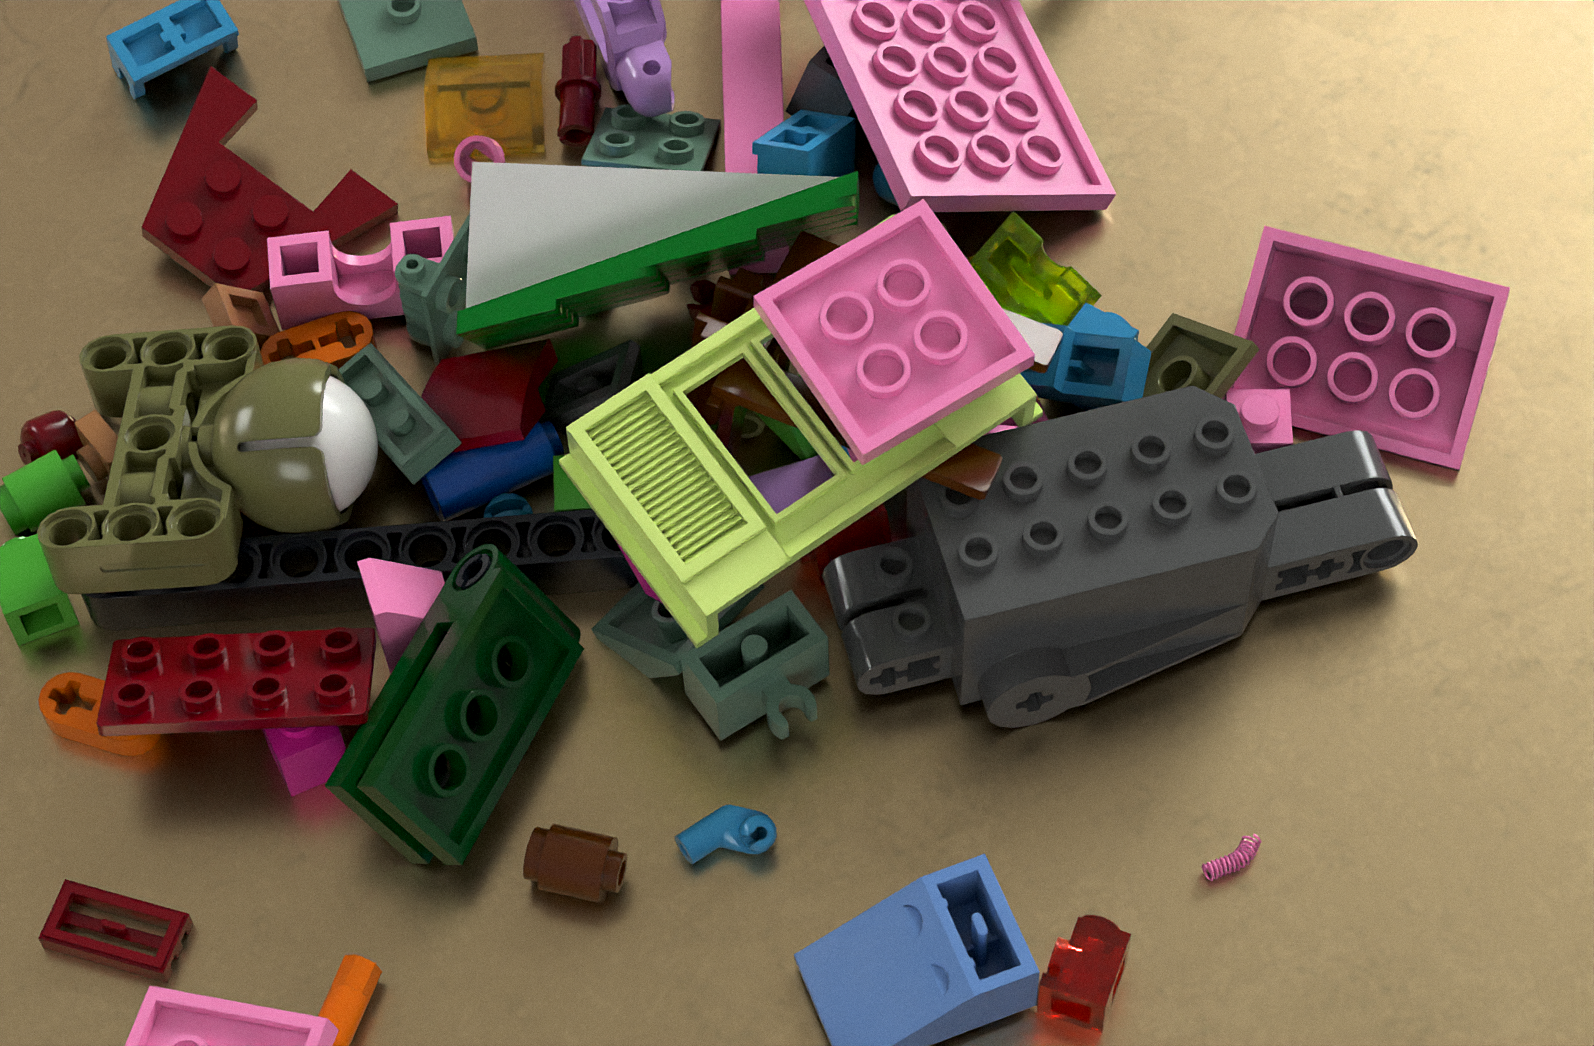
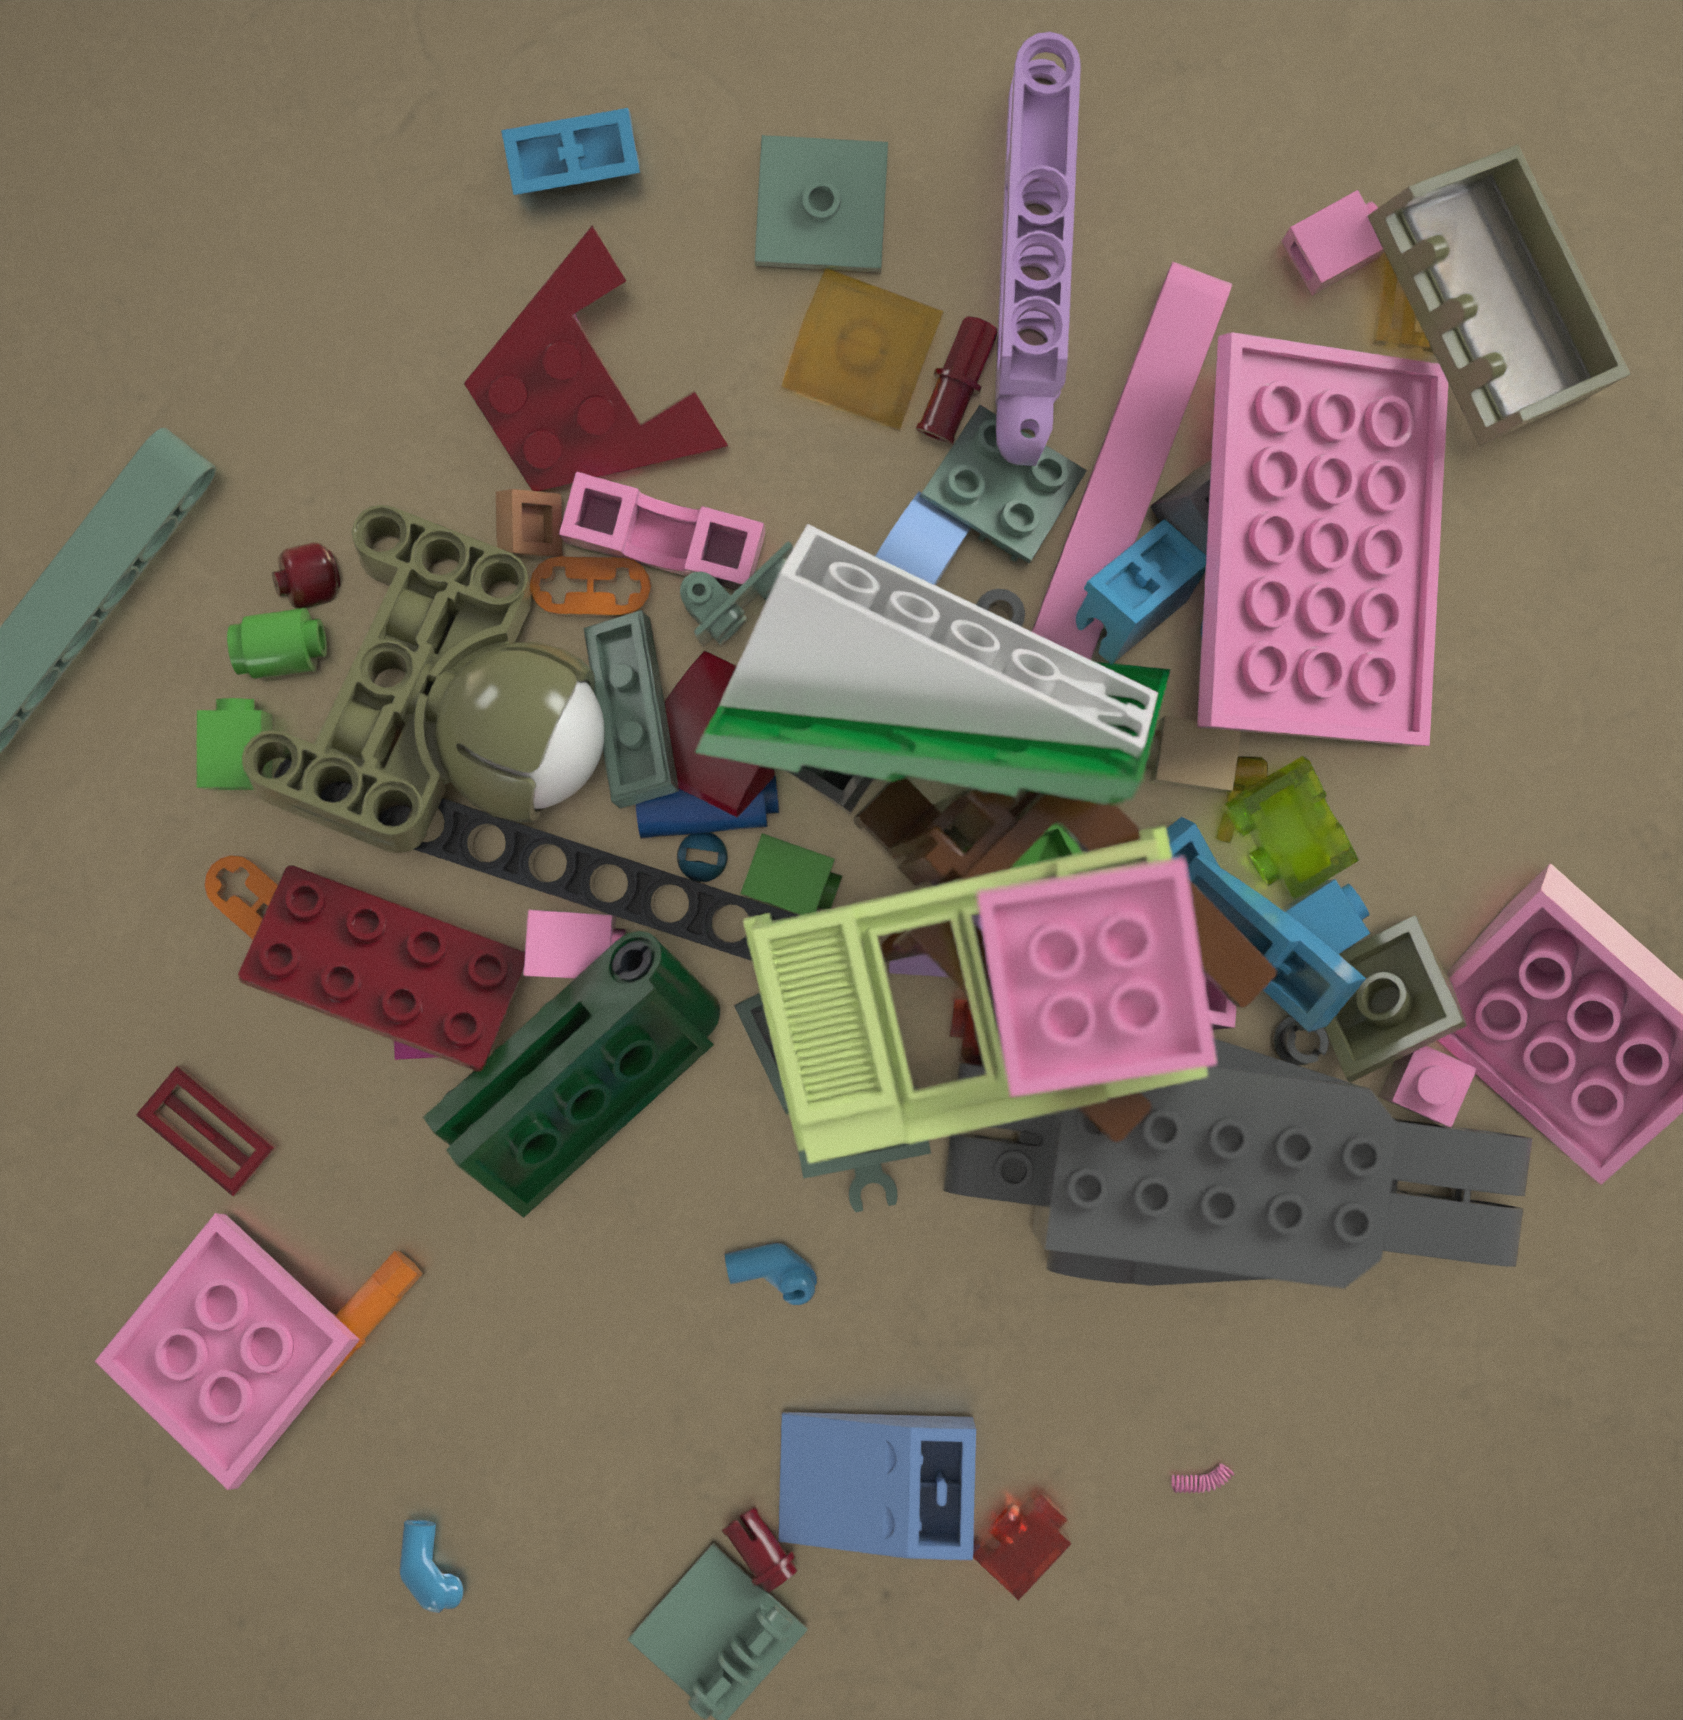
camera: 20 degrees right, 30 degrees up
medium nougat plate [74,410,118,482] -> none
bright pink hinge [454,135,506,182] -> none
reddish brown brick [523,823,628,903] -> none

